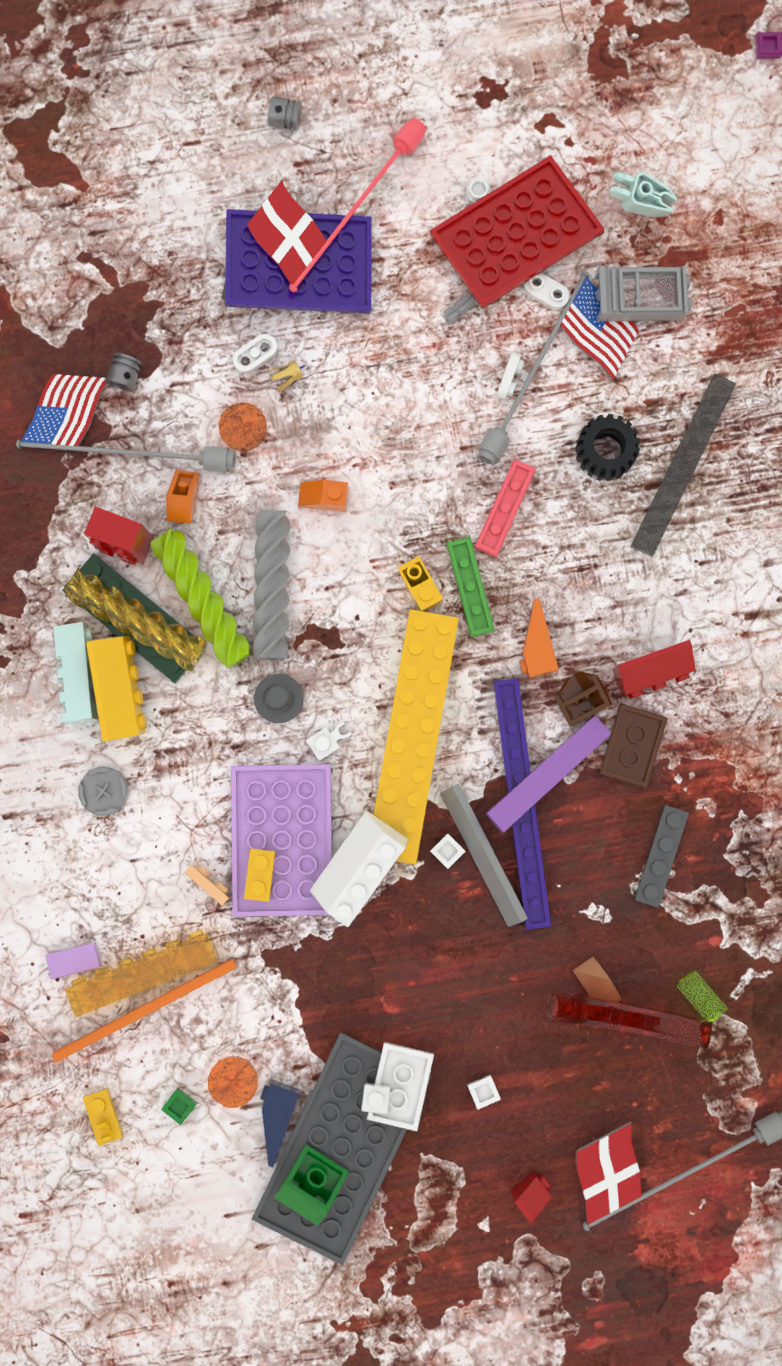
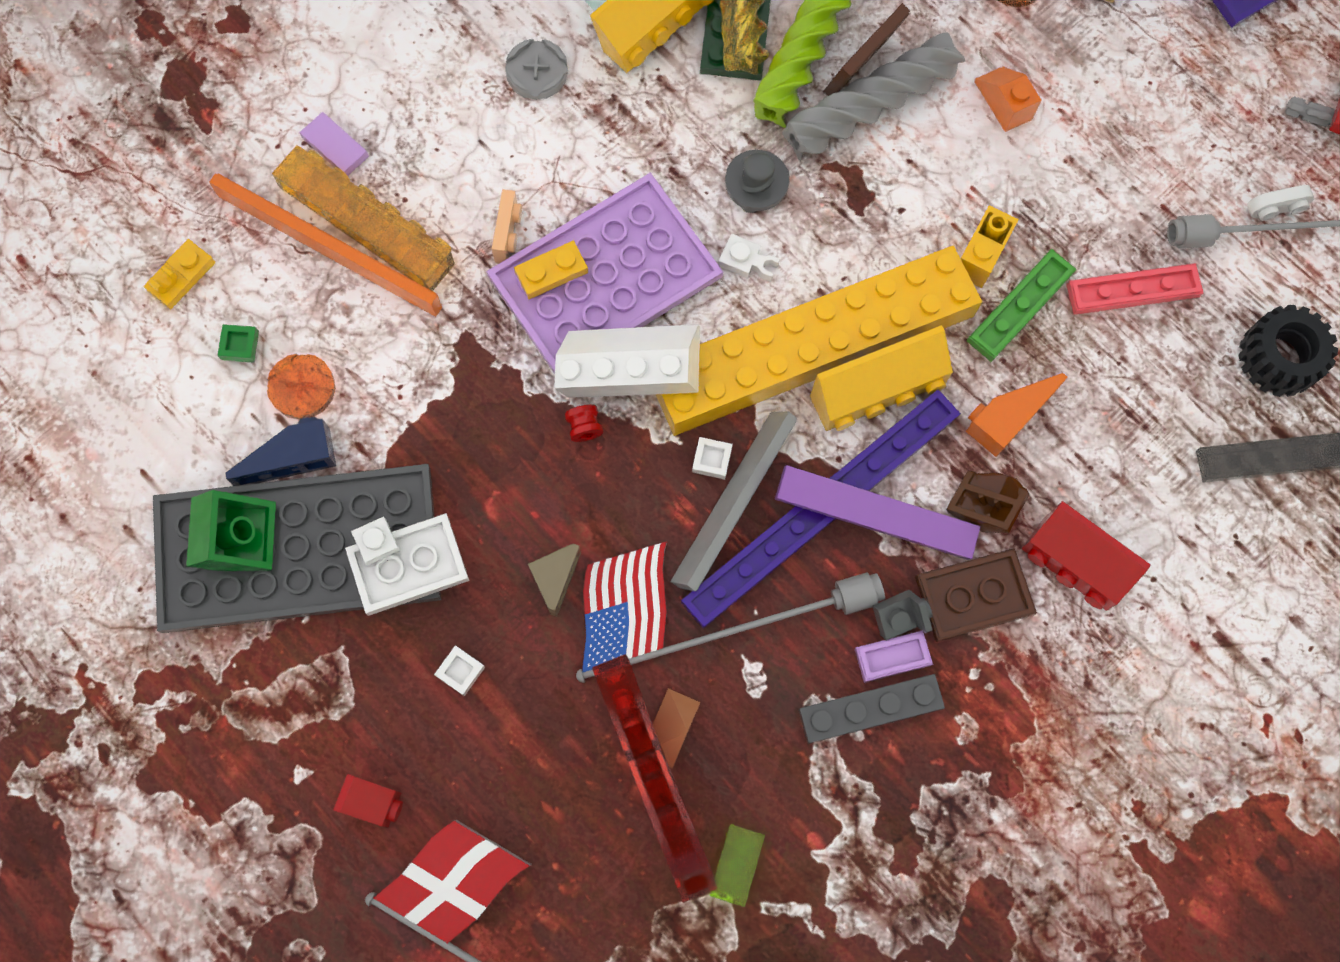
camera: 50 degrees right, 10 degrees down
none -> dark tan slope [528,543,581,617]
none -> red wheel [565,404,603,442]
none -> flag [576,541,885,683]
none -> yellow slope [810,325,953,431]
none -> reddish brown tile [823,3,910,96]
none -> lavender tile [854,631,933,683]
none -> dark grey bracket [872,590,932,641]

